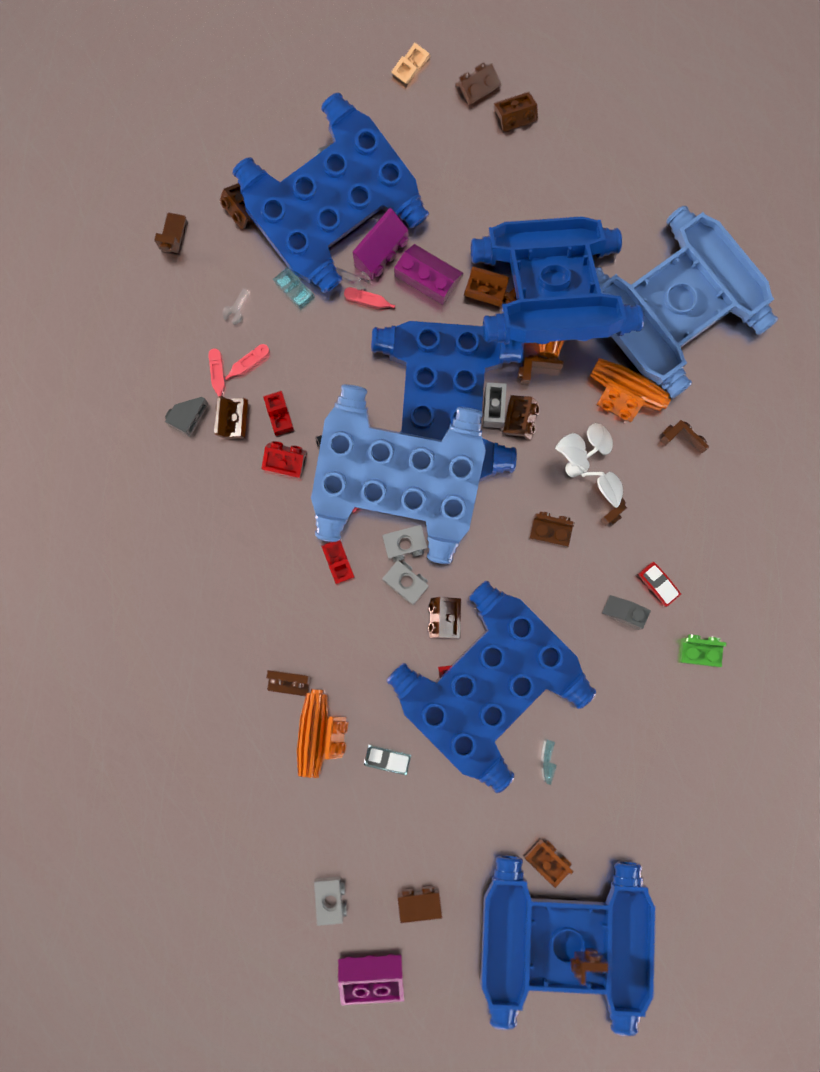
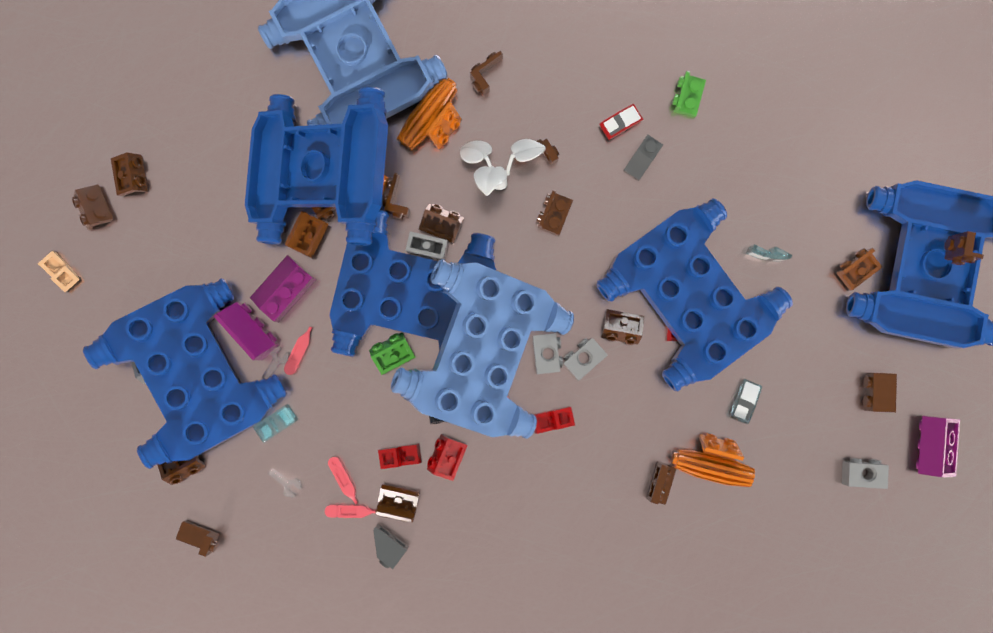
camera: 85 degrees left, 5 degrees up
none -> bright green bracket [369,332,415,375]

